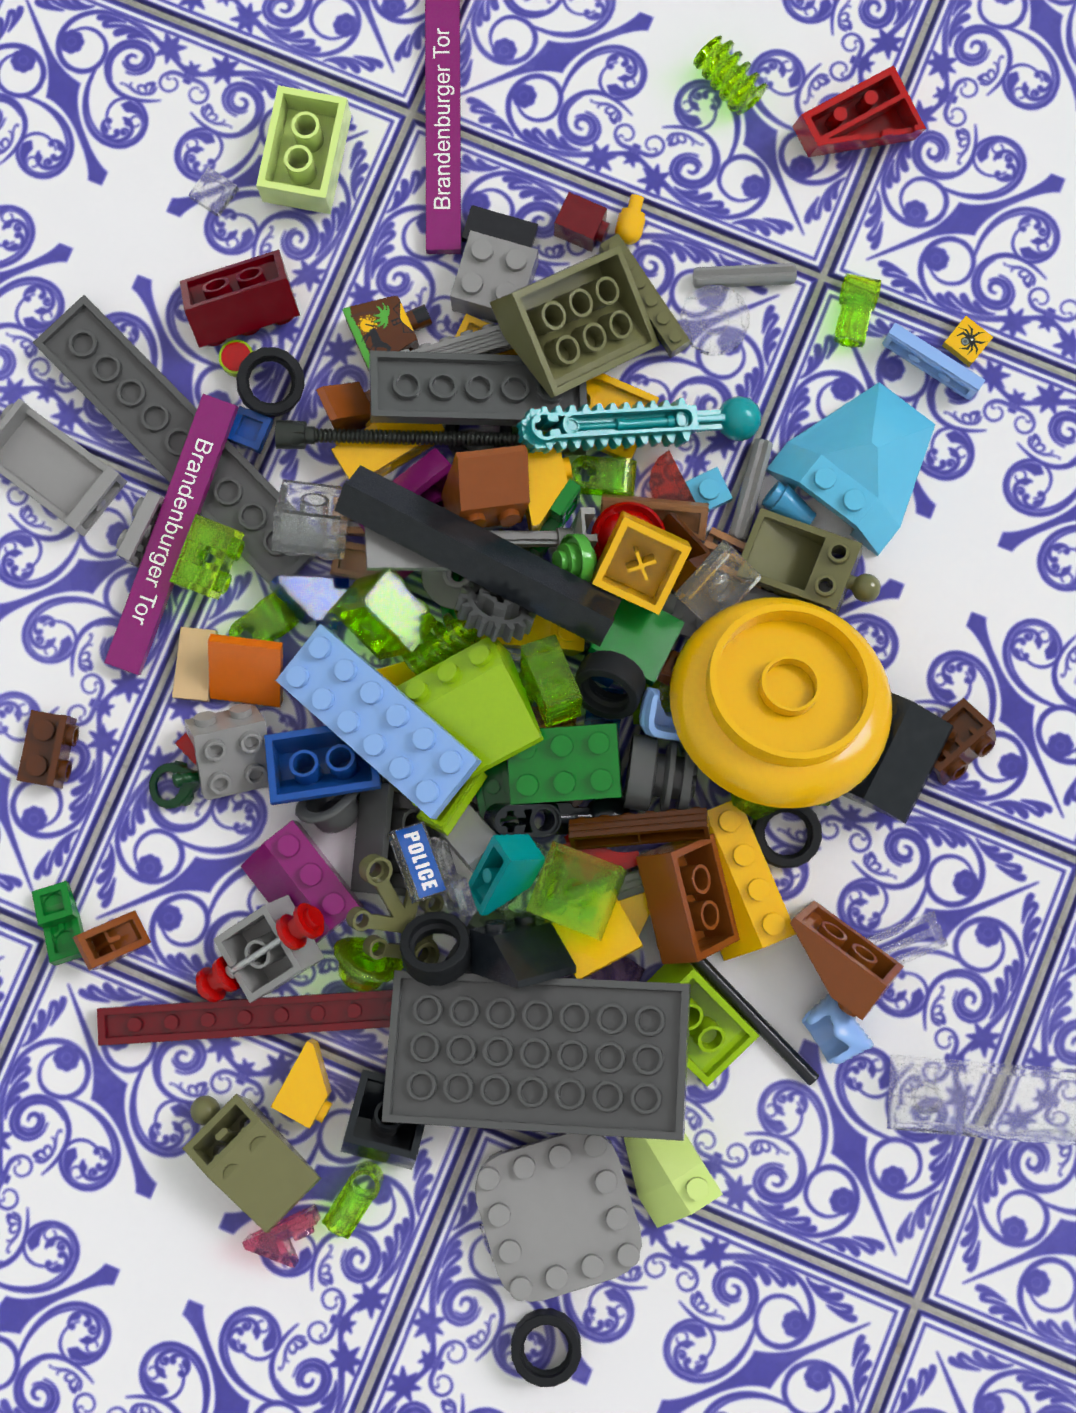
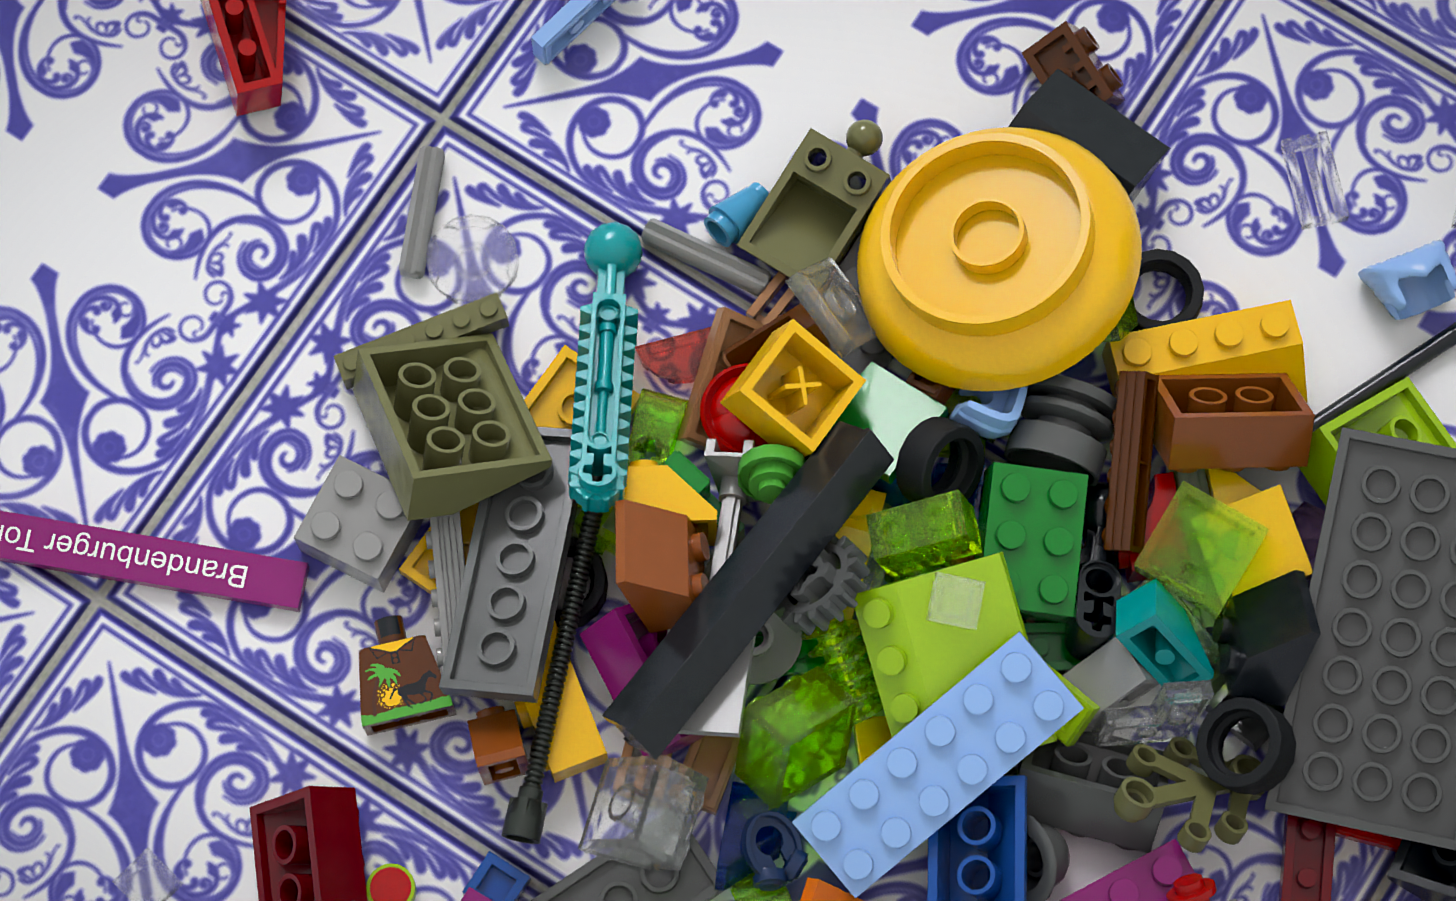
camera: 80 degrees left, 10 degrees down
black tyre [236,347,305,417] -> none
yellowish green brick [256,85,351,214] -> none
clear neon green hat [333,937,403,992] -> none
tile [387,821,449,904] -> none
black tile [462,205,538,248] -> none
dark red brick [554,192,610,252] -> none
yellow cylinder [615,194,646,245] -> none
medium azure plate [684,467,733,512] -> none
clear neon green piece [693,35,769,115] -> none
medium azure wedge [766,382,936,556] -> none
dark orange slope [790,900,904,1020] -> none
clear neon green piece [833,273,881,348] -> none
none -> dark blue piece [741,811,808,891]
none -> clear tile [926,572,986,630]

